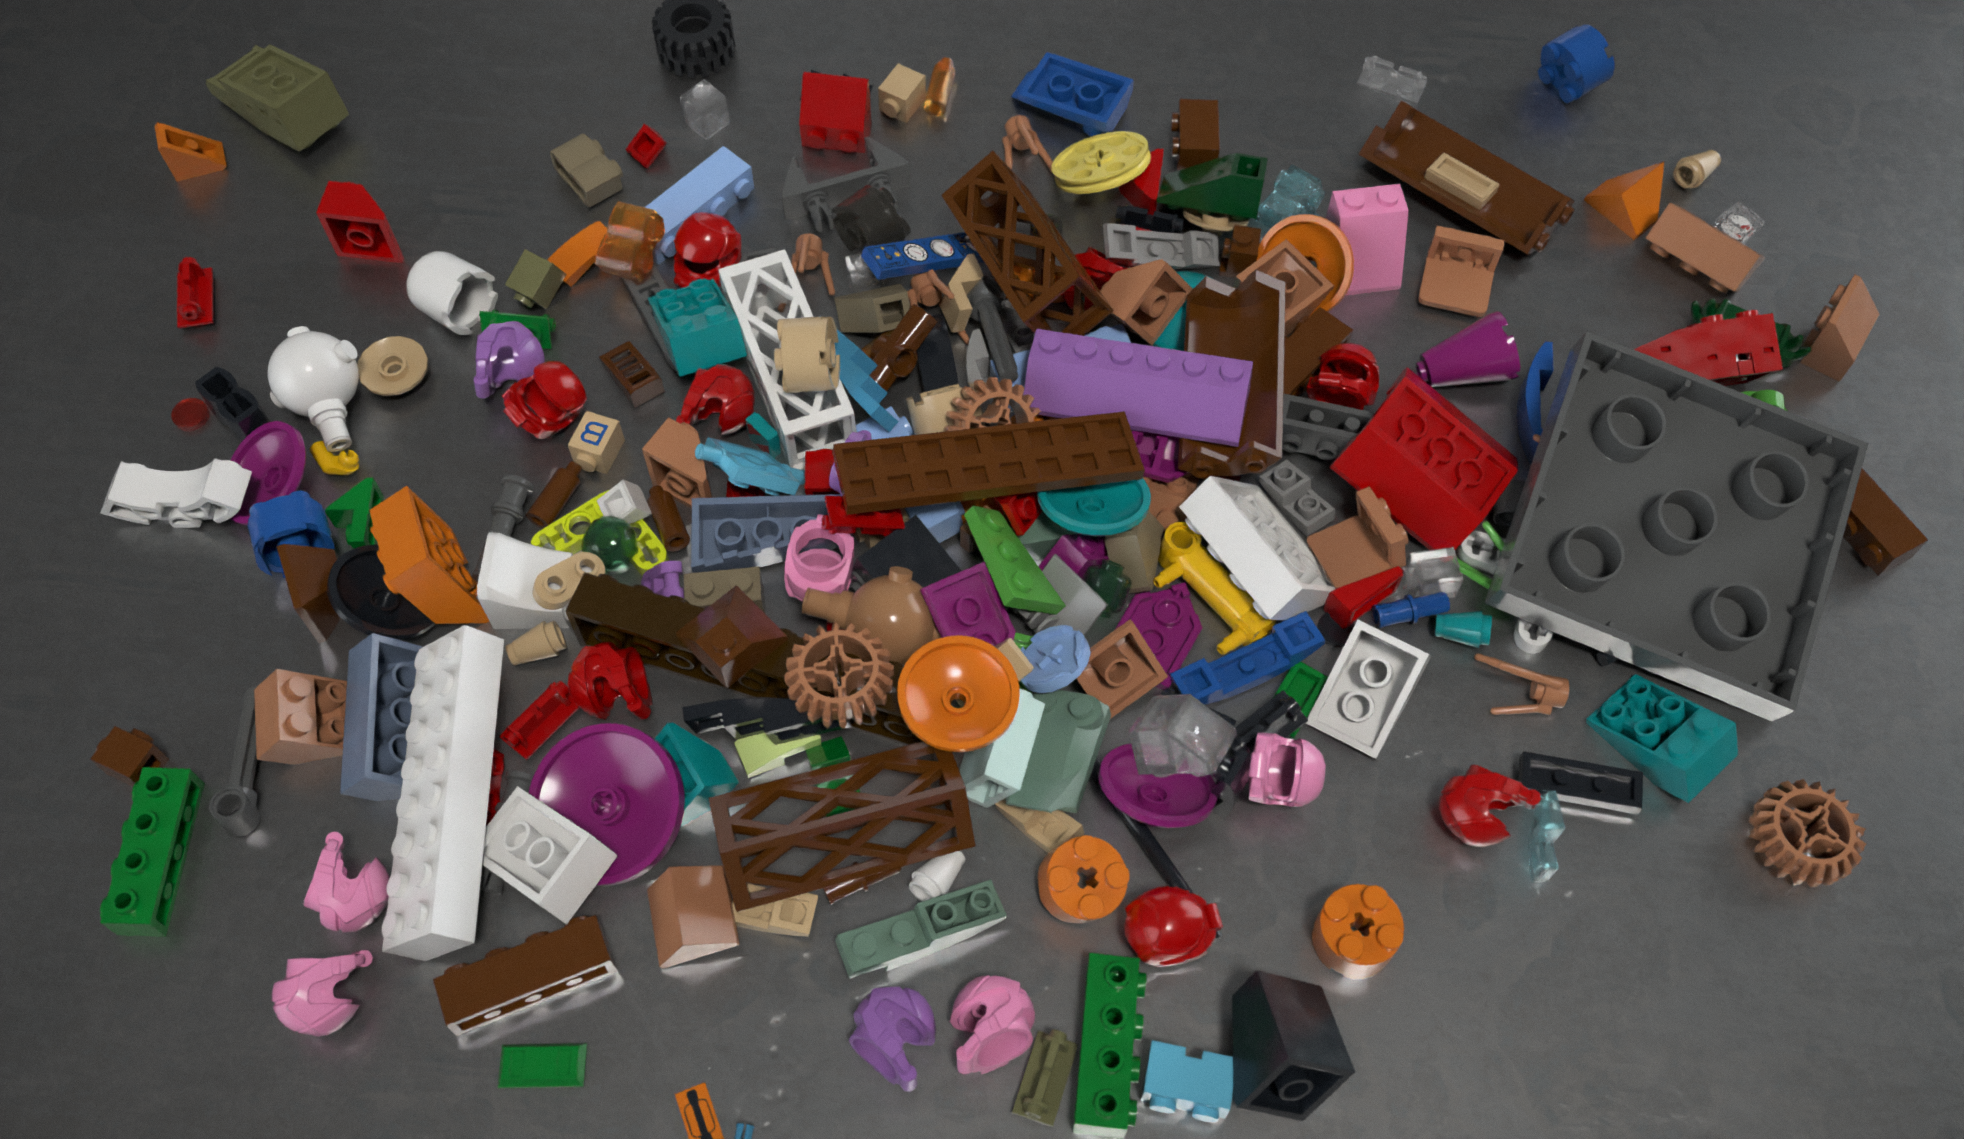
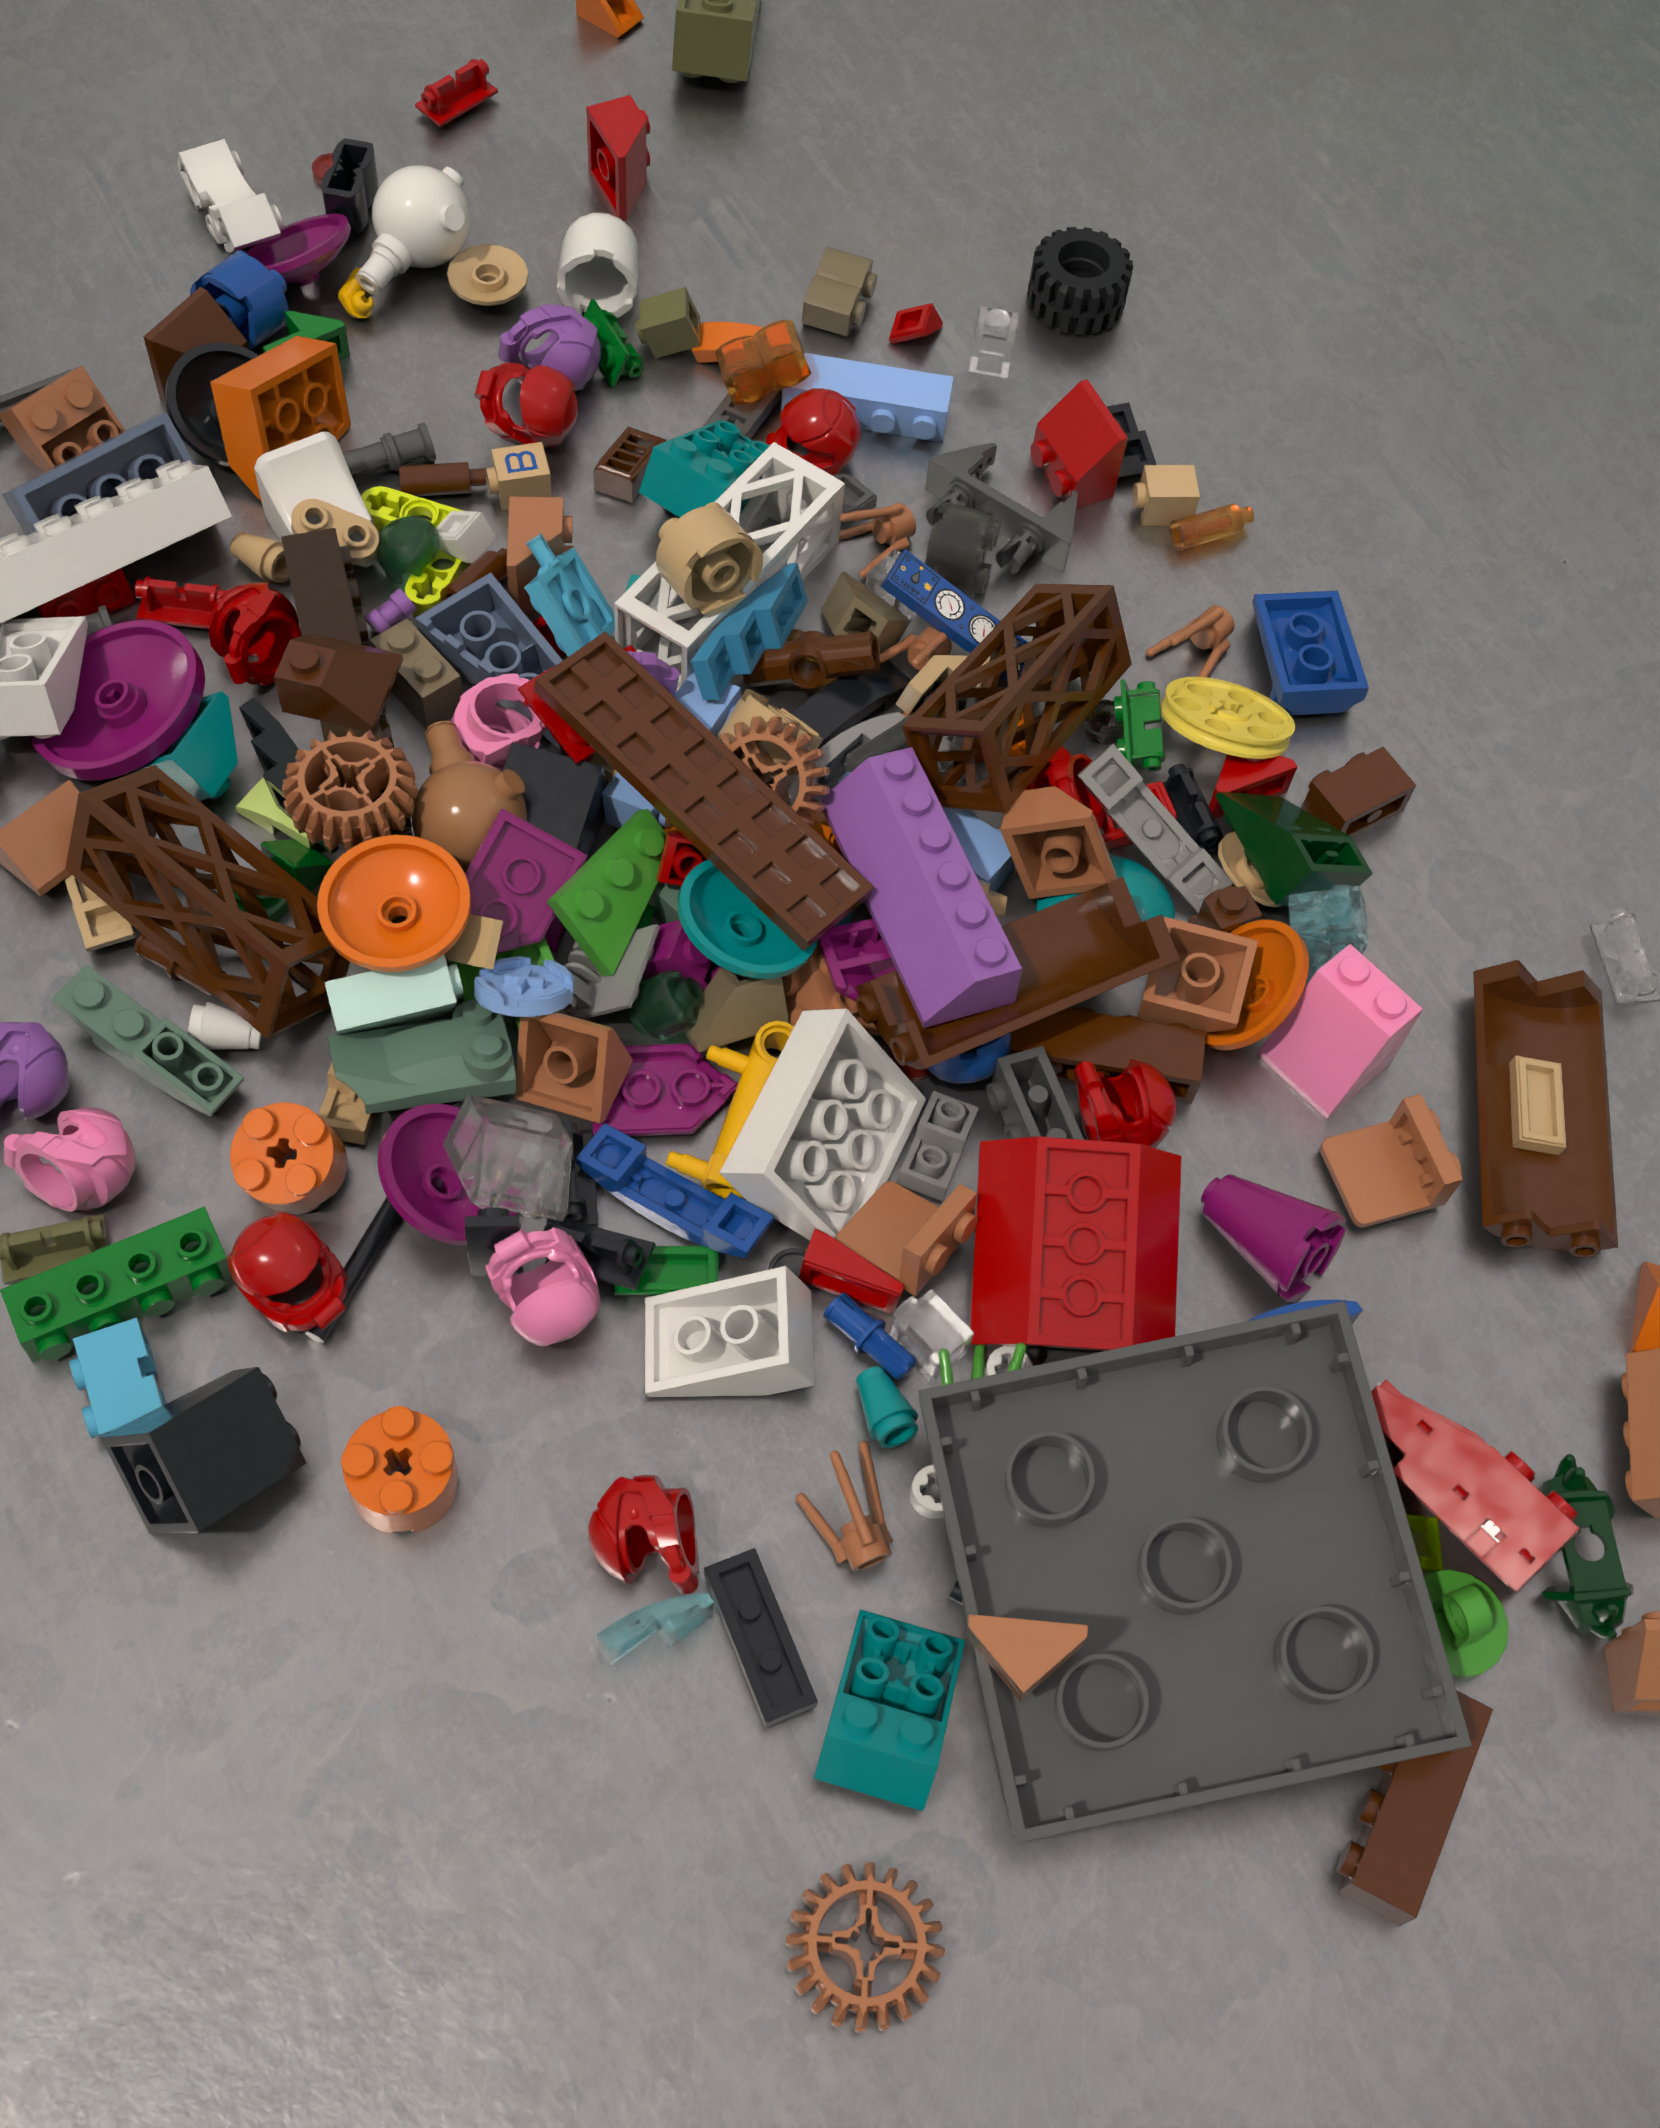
camera: 50 degrees right, 0 degrees up
red helmet [676,364,755,436] -> none
none -> nougat slope [968,1614,1088,1702]
none -> green hinge [1114,679,1165,772]

